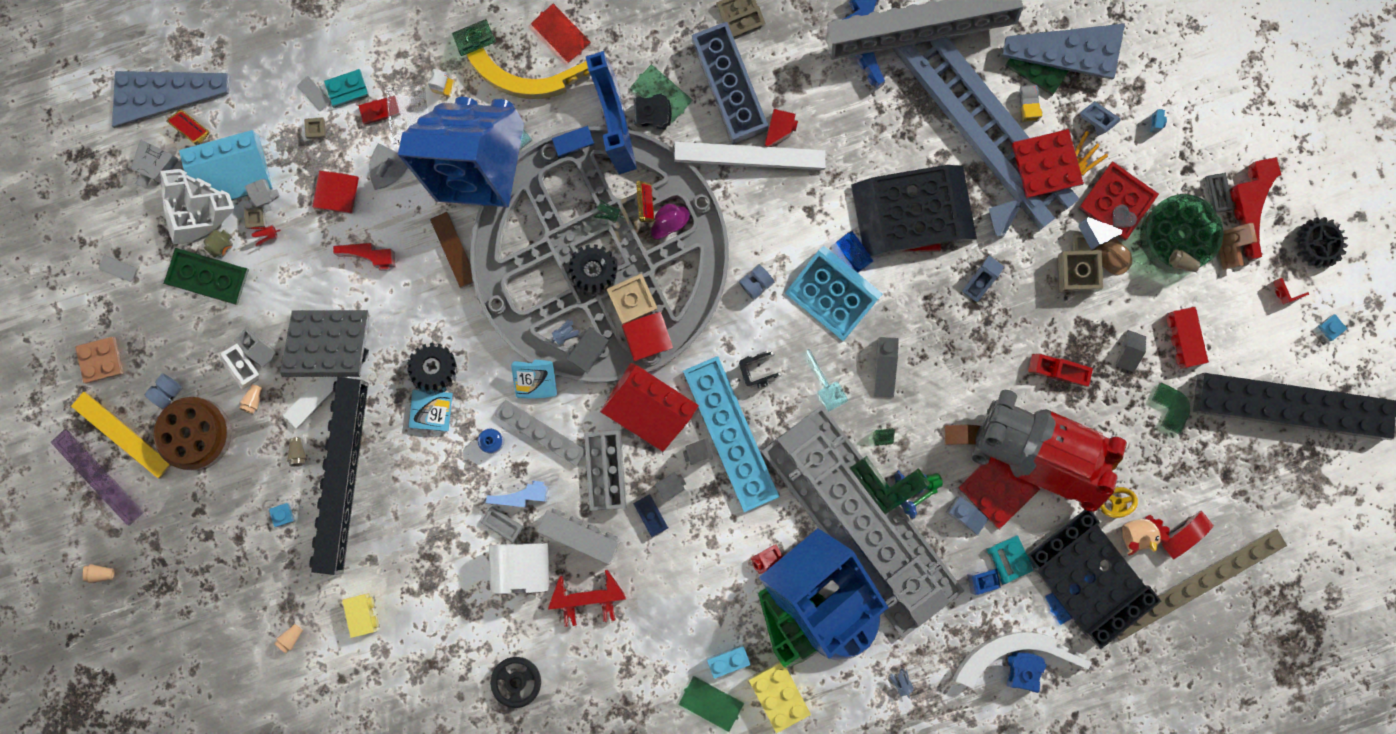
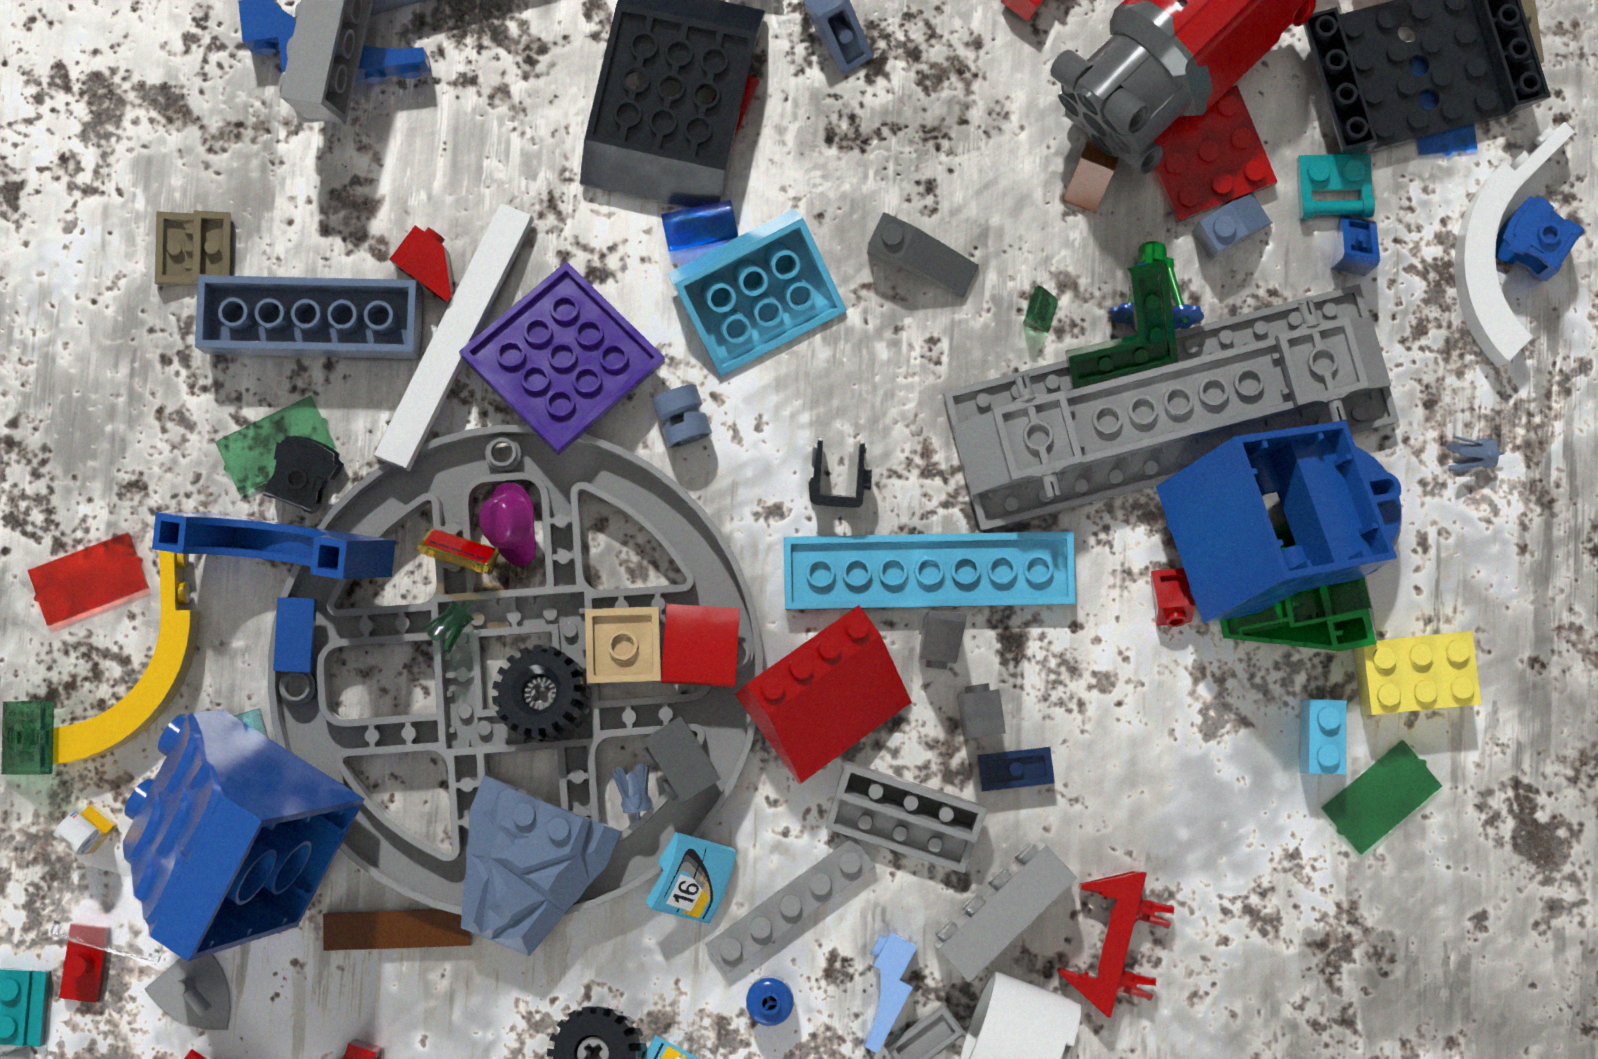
camera: 70 degrees left, 0 degrees up
clear light blue piece [807,349,848,412] -> none
none -> dark purple plate [459,261,665,455]
none -> sand blue wedge [461,775,621,956]

